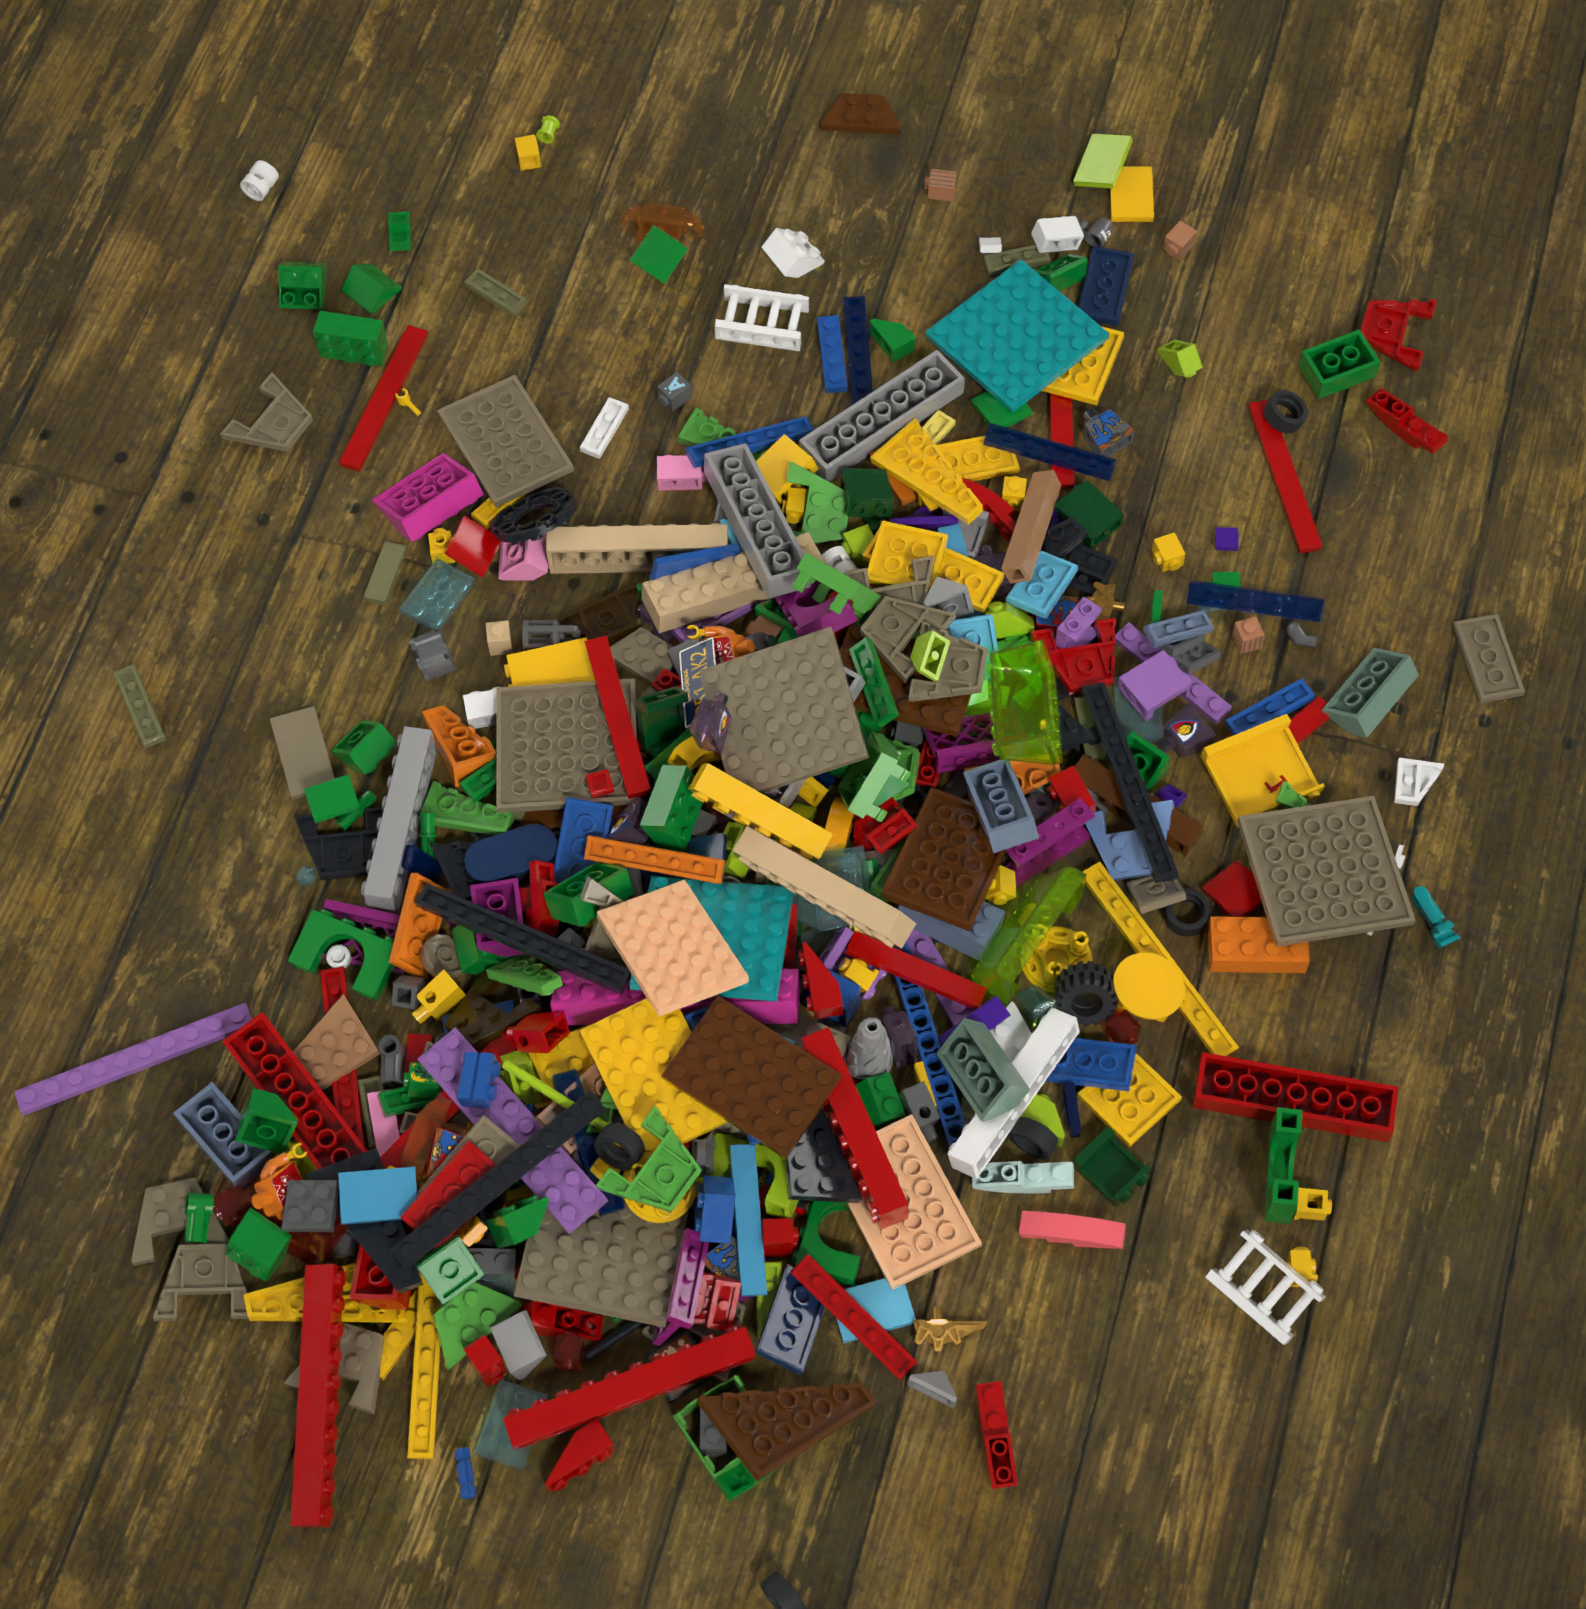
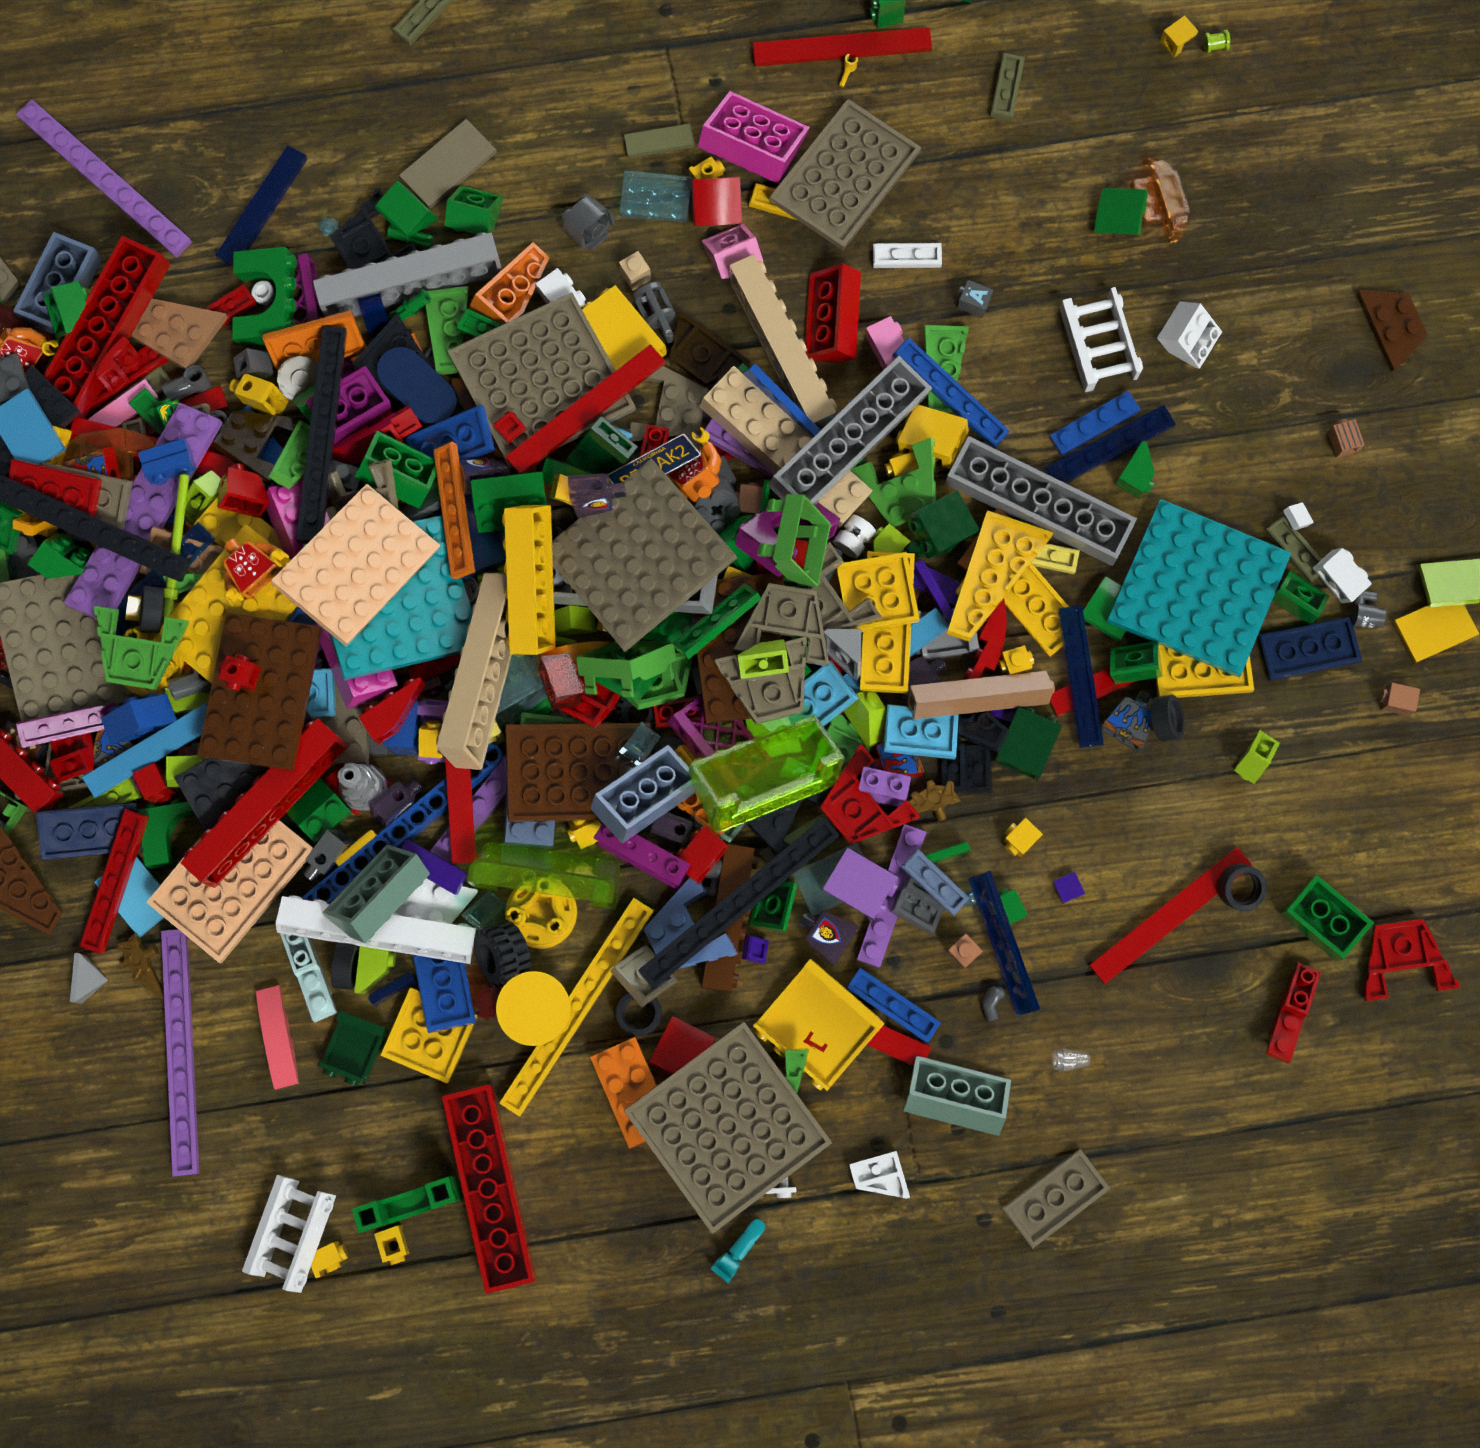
camera: 65 degrees right, 15 degrees up
black plate [491,487,577,545] -> none
red slope [975,1381,1018,1489] -> none
none -> red slope [95,336,144,395]
none -> medium lavender plate [161,929,200,1176]
none -> clear blue tile [216,145,308,267]
none -> red brick [218,654,262,692]
none -> torso [223,538,289,607]
none -> clear red brick [538,652,585,710]
none -> clear light blue slope [619,722,661,766]
none -> red slope [805,263,861,363]
none -> clear cone [1052,1048,1090,1072]
none -> green slope [1110,641,1163,684]
none -> black tyre [1150,695,1185,742]

